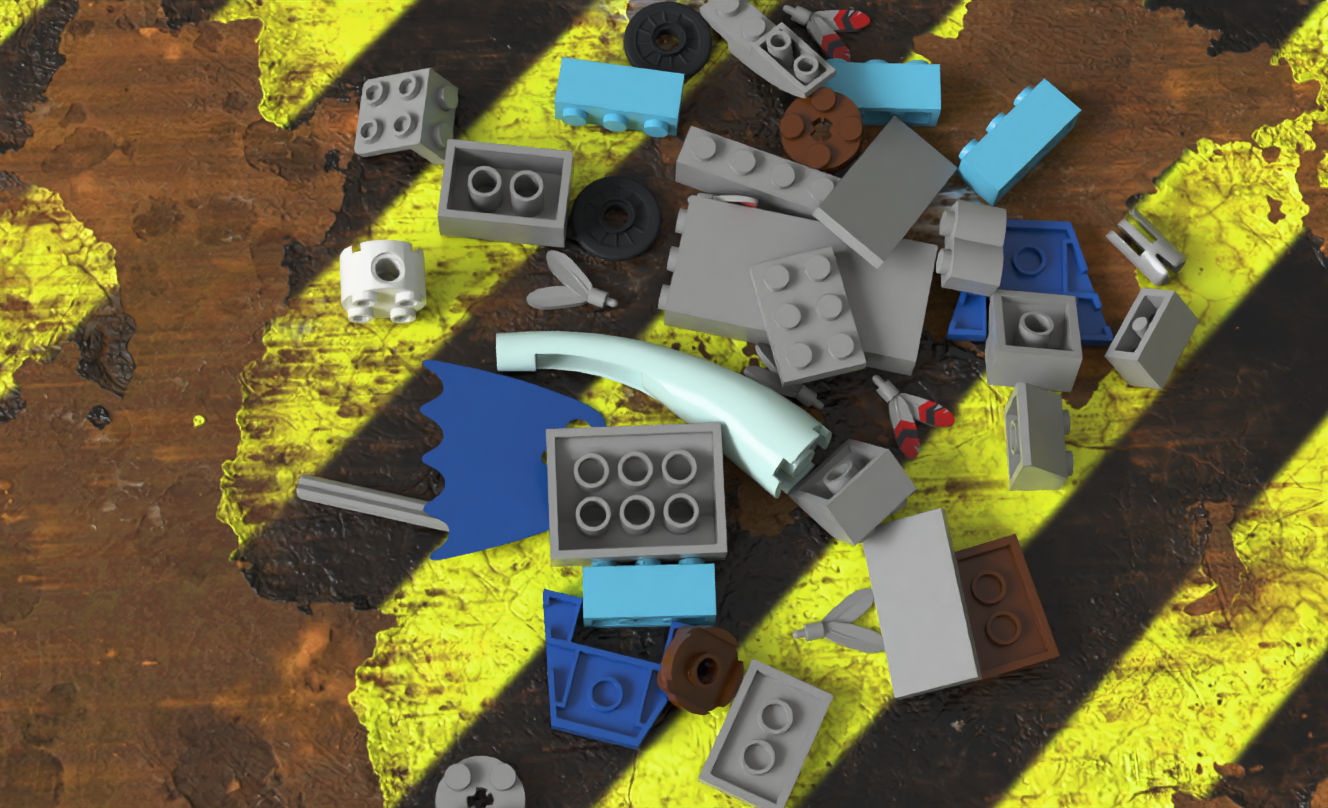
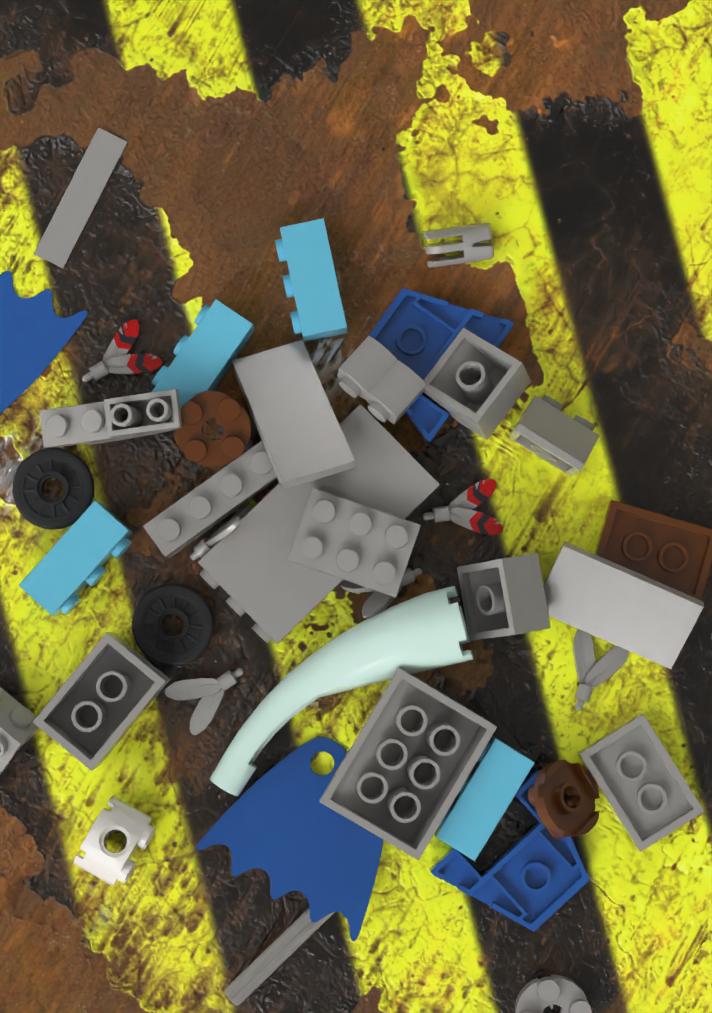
camera: 50 degrees left, 15 degrees up
light grey brick [1105,288,1199,390] -> none

